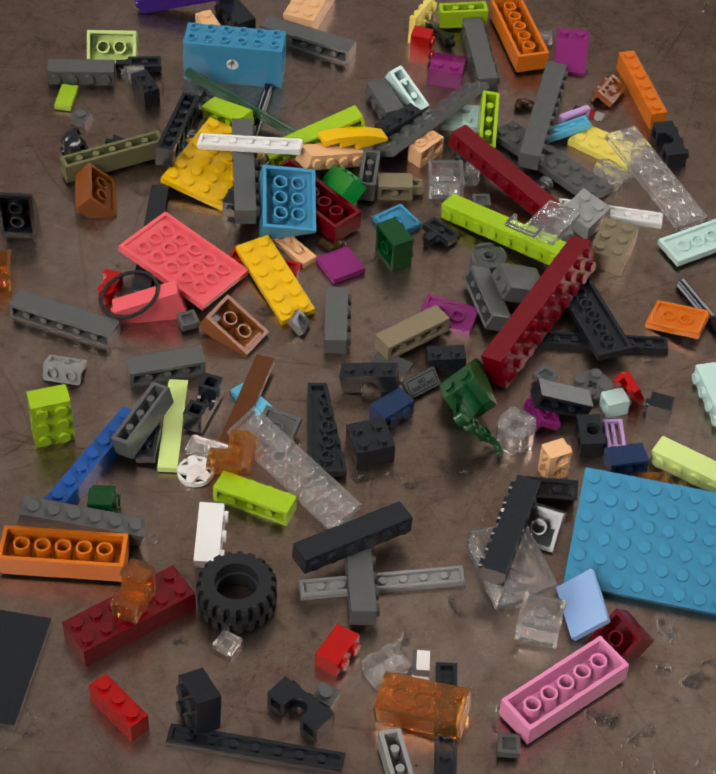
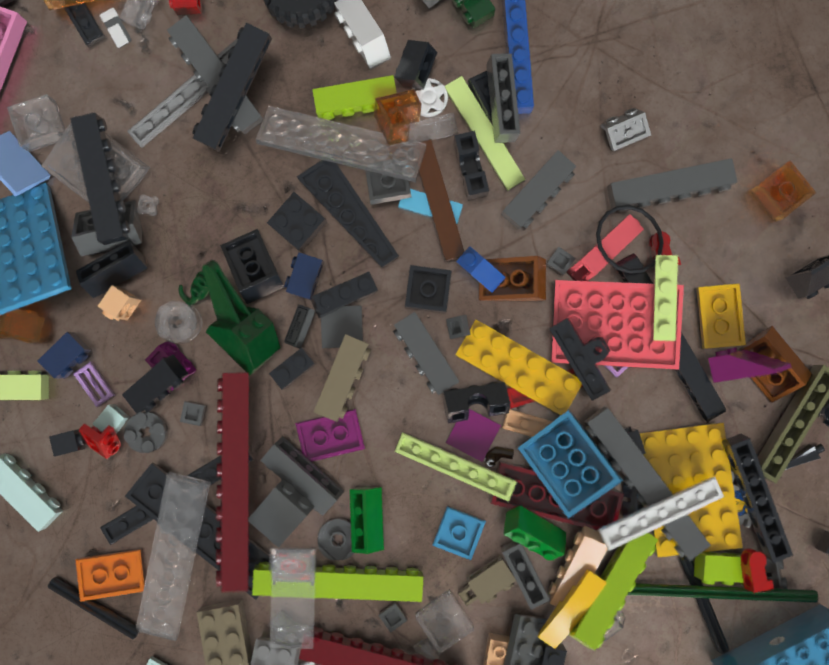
camera: 150 degrees right, 40 degrees up
lime brick [26,384,75,448] -> none
dark green brick [375,217,414,272] -> none
black hinge [422,217,460,248] -> none
black brick [575,414,607,457] -> none
none -> clear plate [136,472,210,641]
none -> clear plate [137,194,159,216]
none -> black slope [220,229,284,304]
none -> green brick [349,486,384,554]
none -> black brick [394,40,437,90]
none -> yellowish green tile [394,432,517,501]
none -> black brick [405,265,452,313]
none -> black arch [443,382,510,423]
none -> blue slope [456,246,506,293]
none -> black plate [549,318,611,401]
none -> yellowish green plate [653,255,678,341]
none -> yellow plate [696,283,746,349]
none -> magenta slope [708,347,791,383]
none -> red leg [740,548,774,593]

